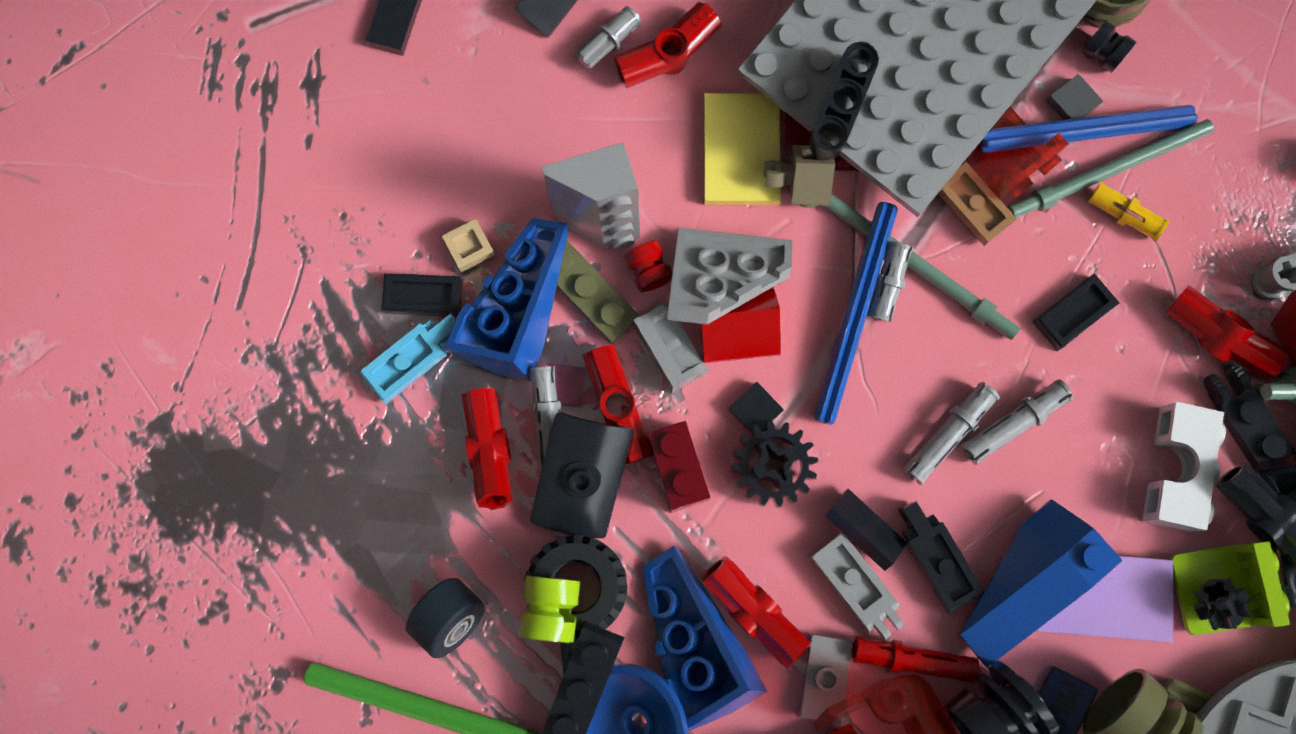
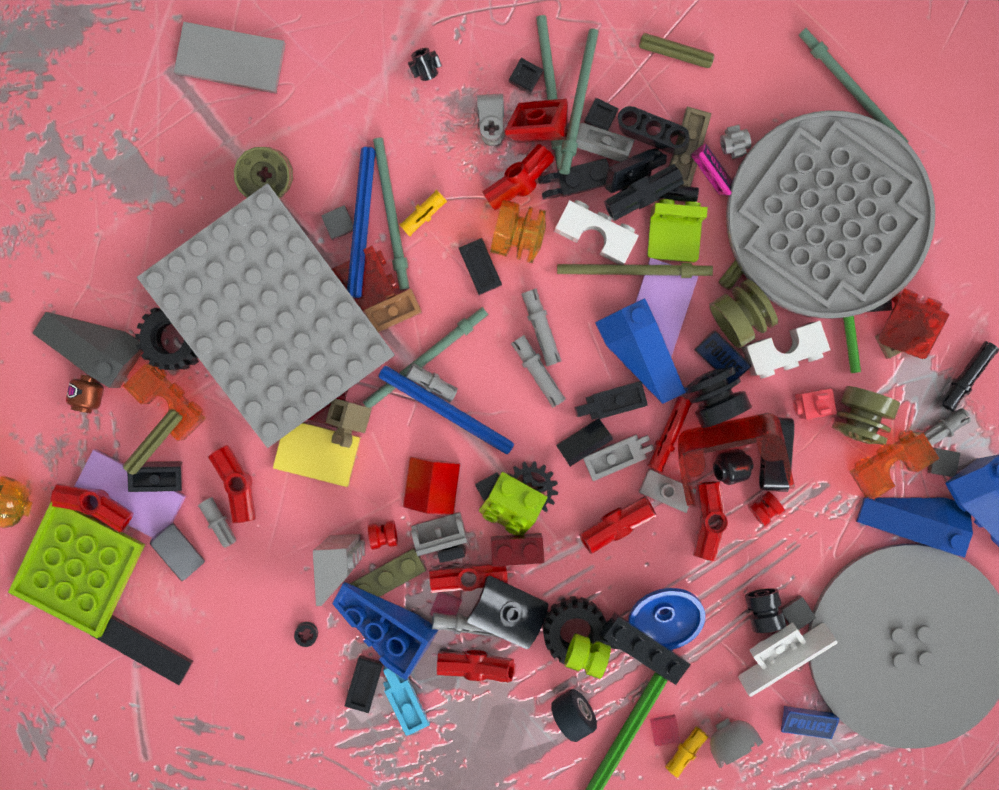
camera: 80 degrees left, 10 degrees up
tan plate [442,219,495,273] -> none
blue wedge [642,546,767,731] -> none
light grey plate [667,228,792,324] -> none
black beam [808,41,879,161] -> none
black wheel [1081,20,1137,73] -> none
black gear [1194,578,1251,630] -> none
none -> black bush [294,622,318,647]
none -> black tile [438,544,466,563]
none -> lime bracket [479,472,548,535]
none -> clear yellow wheel [490,200,546,264]
none -> olive bar [557,263,713,278]

